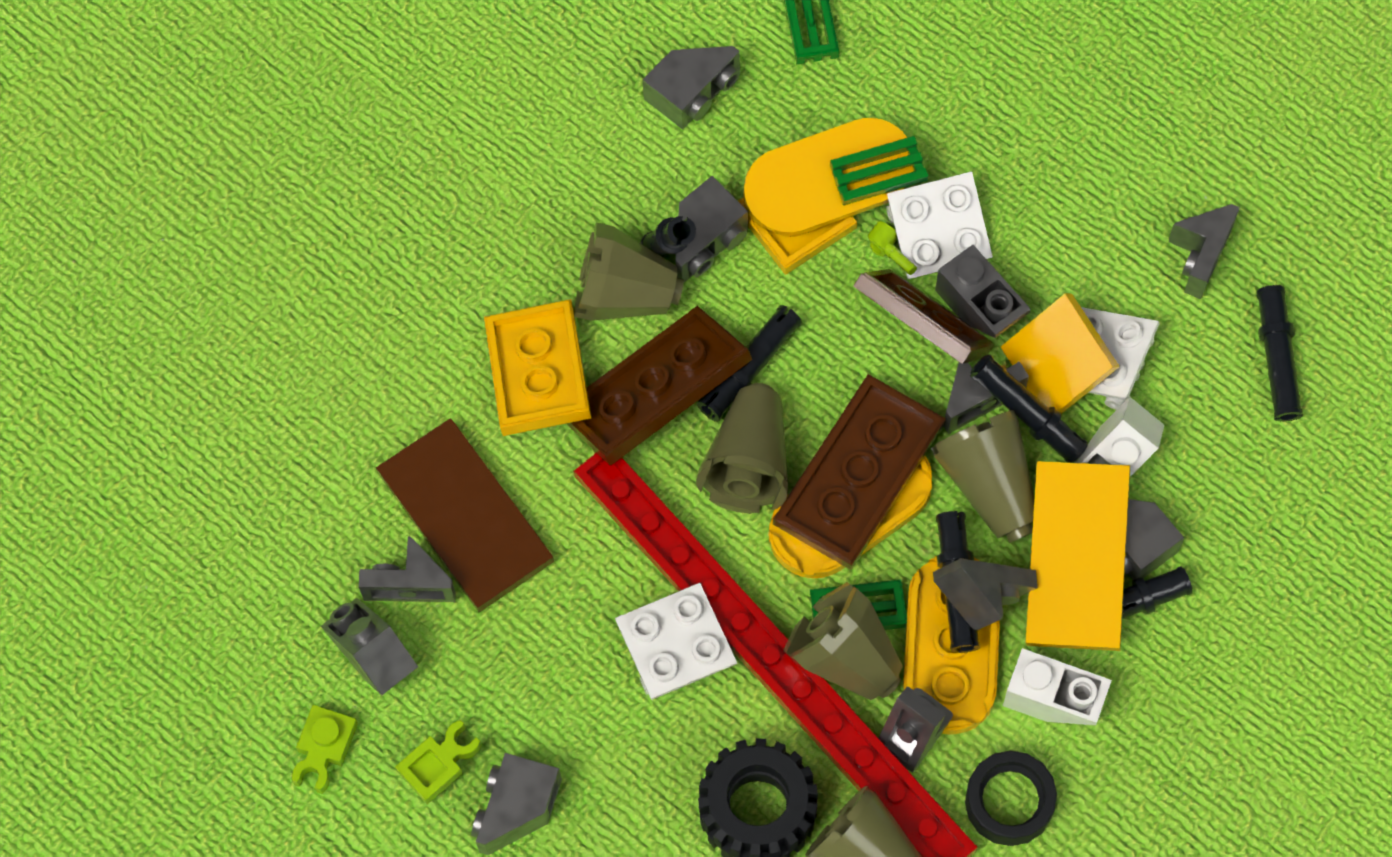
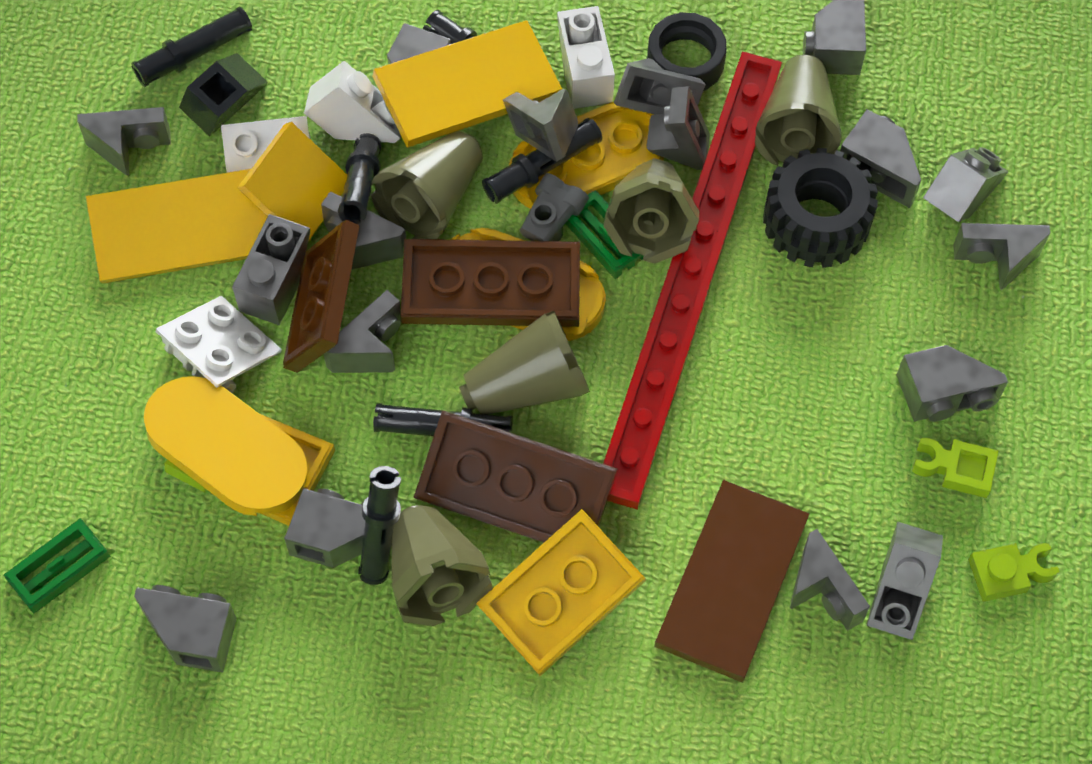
camera: 125 degrees left, 5 degrees down
white hinge [615,583,737,700] -> none
green tile [830,136,929,206] -> none
lime hand [868,221,917,275] -> none
none -> yellow tile [86,169,268,284]
none -> black slope [179,53,268,137]
none -> flat silver slope [324,290,401,373]
none -> dark grey plate [520,173,589,241]
none -> flat silver slope [614,58,706,114]

